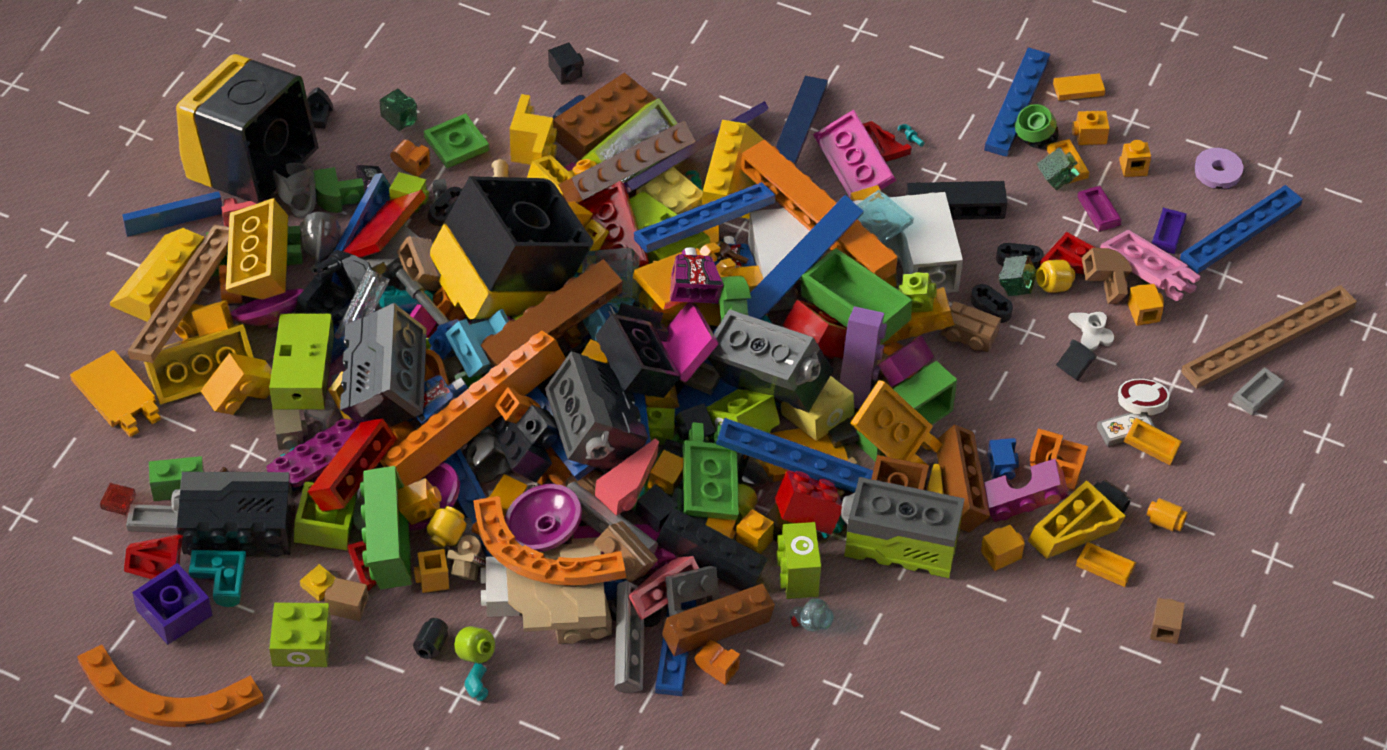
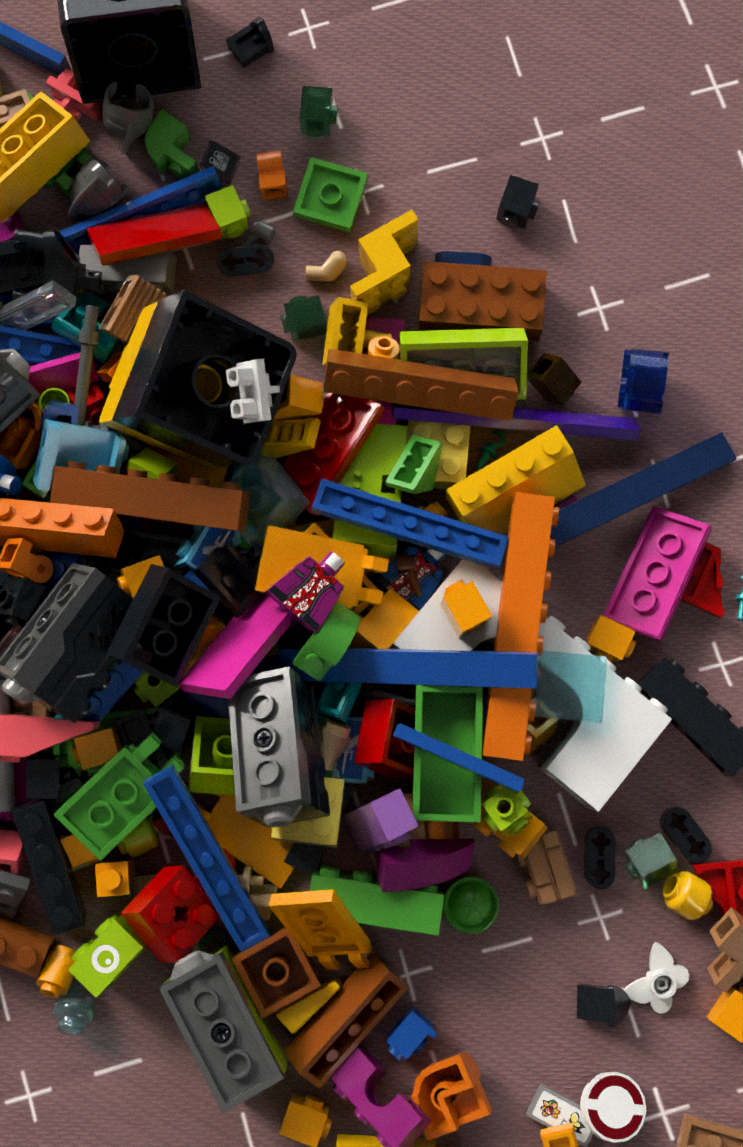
camera: 55 degrees right, 30 degrees up
none -> light orange brick [36,945,76,998]
none -> white hips [226,359,280,424]
none -> bright green slope [385,435,442,494]
none -> blue tile [393,723,525,793]
none -> light orange brick [440,580,492,638]
none -> bright green hat [443,876,499,934]
none -> dark brown brick [527,353,582,405]
none -> clear blue brick [617,348,669,414]

